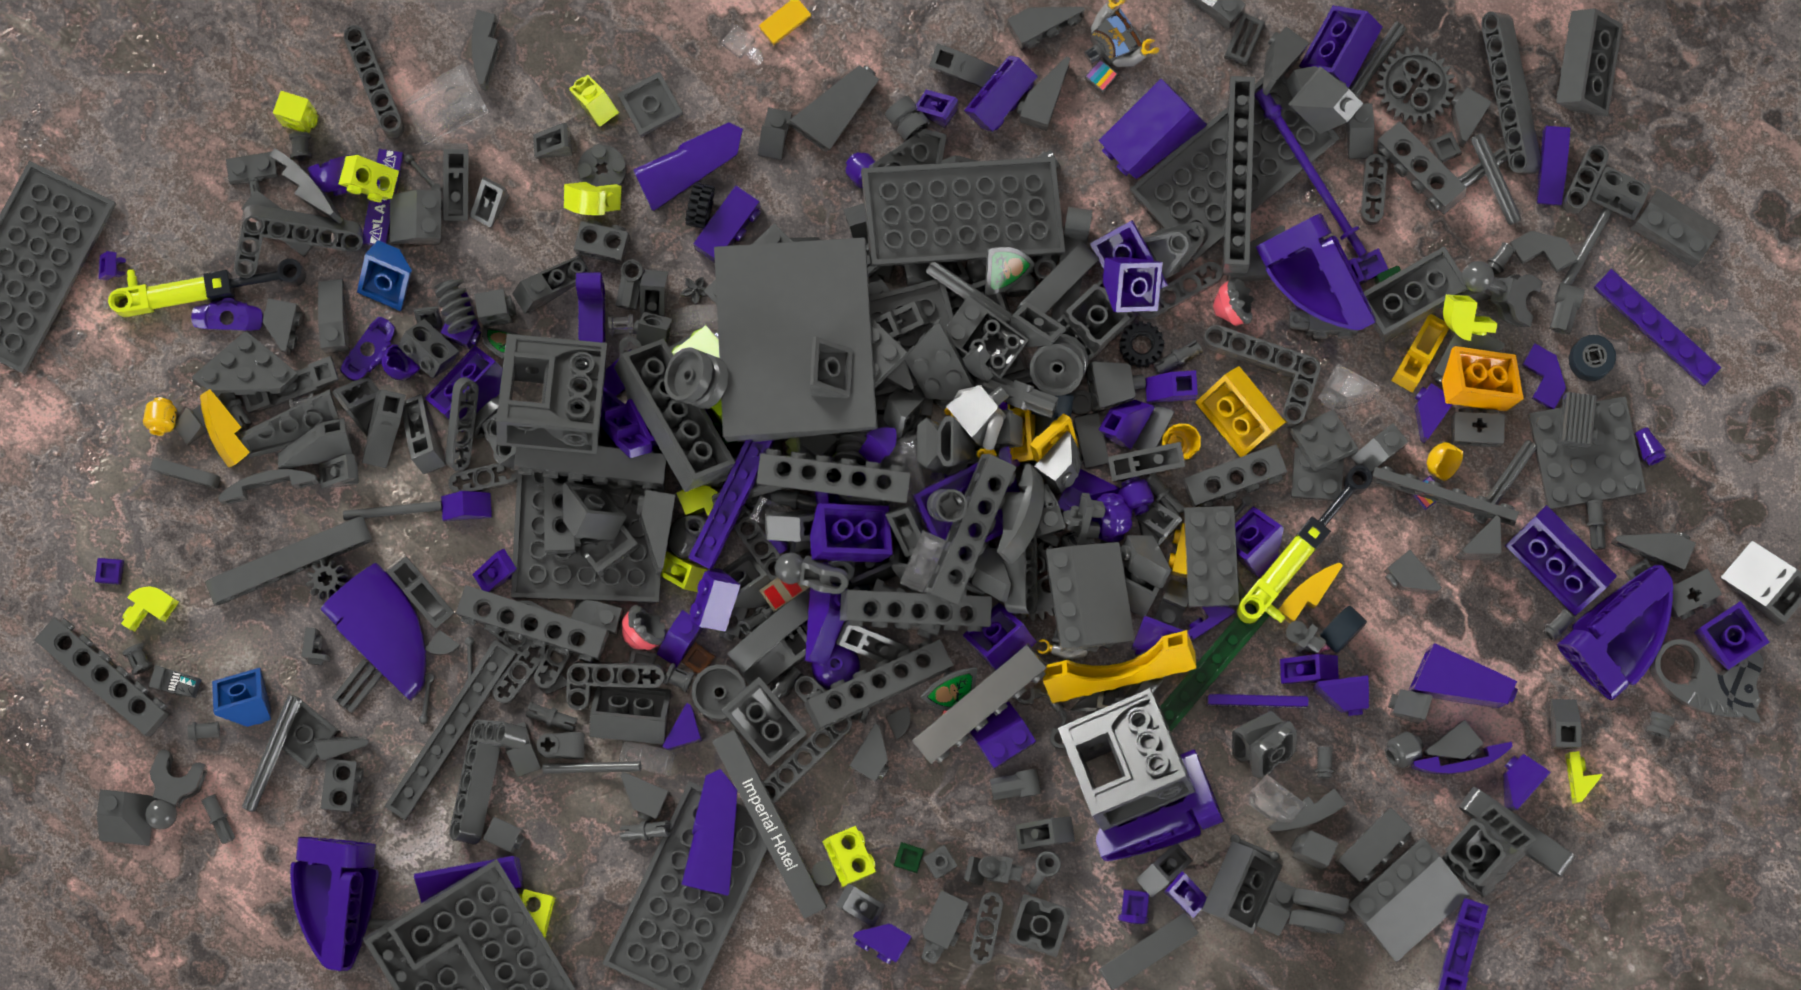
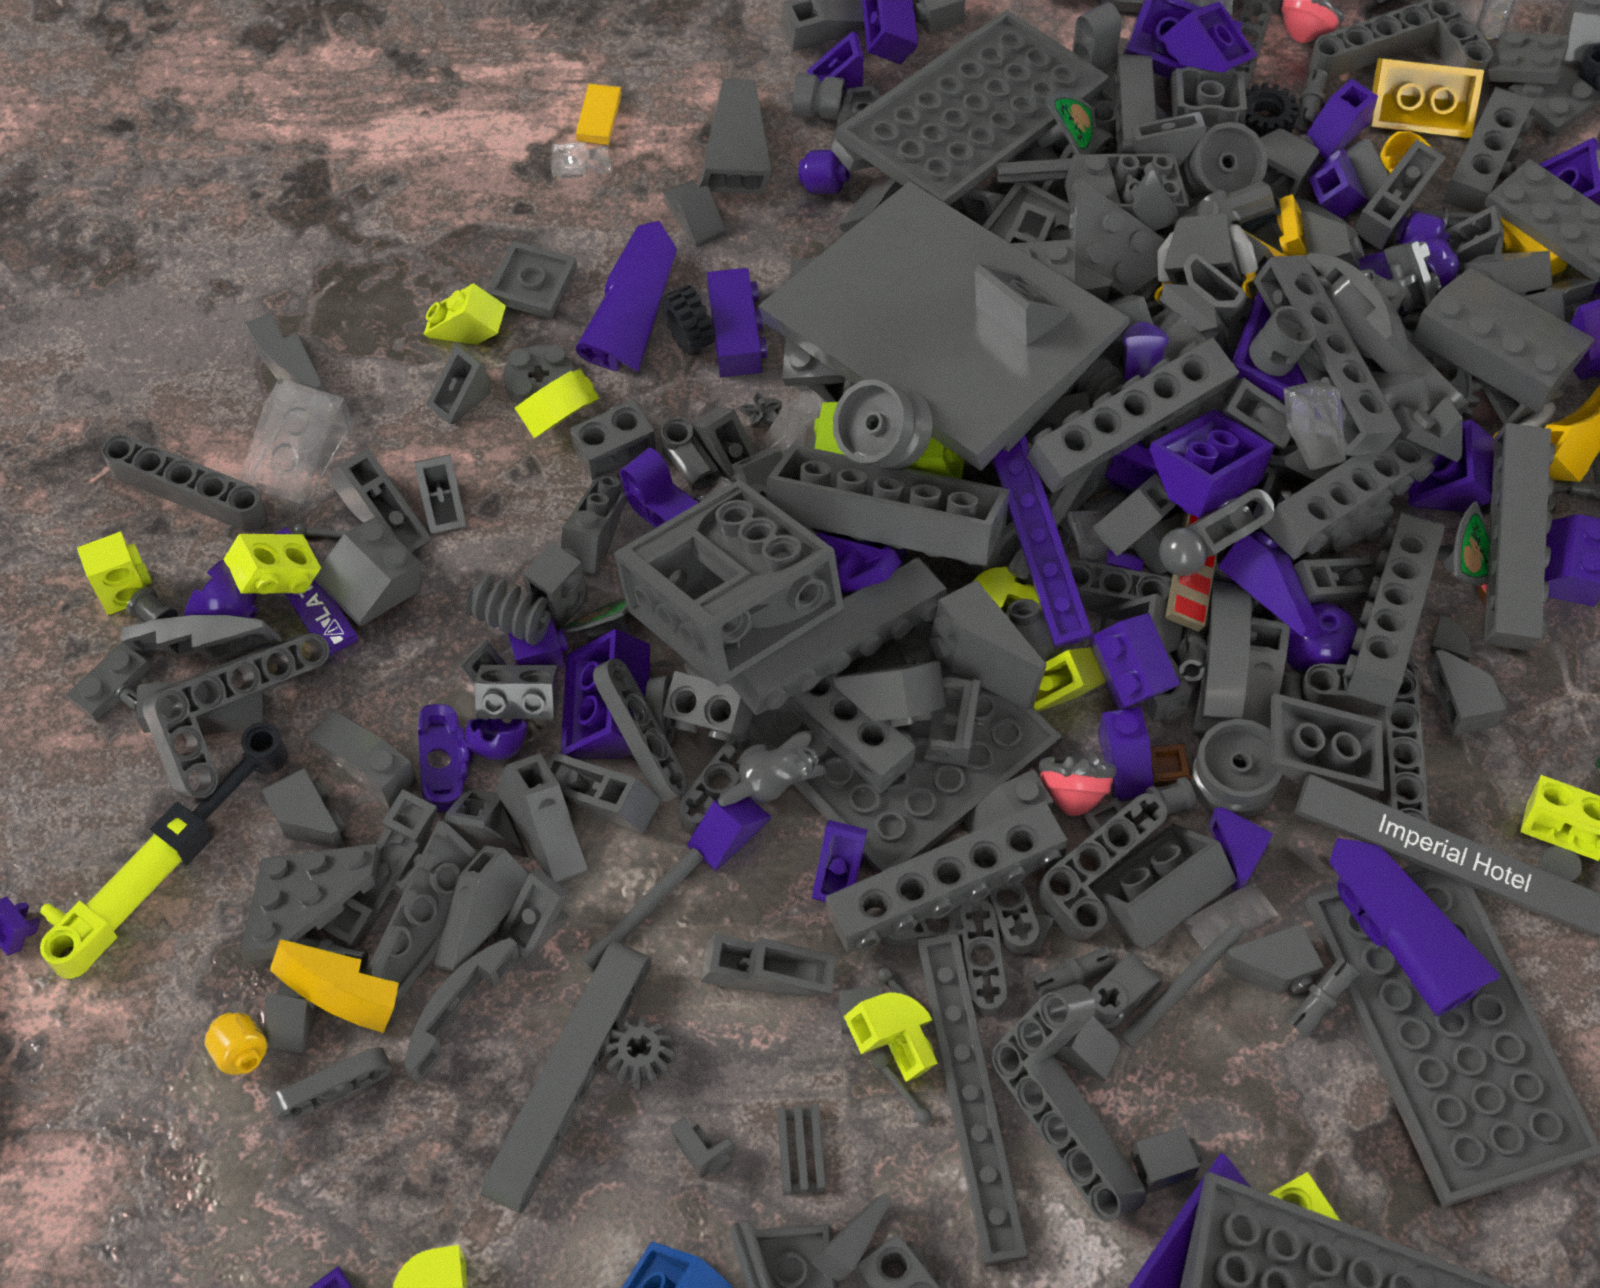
camera: 45 degrees left, 20 degrees down
dark purple piece [191,297,263,331] -> none
dark purple panel [321,563,426,701] -> none
blue slope [357,240,412,311] -> none
none -> dark grey animal [718,731,827,806]
none -> neon yellow brick [843,993,937,1082]
none -> dark grey slope [1393,396,1462,462]

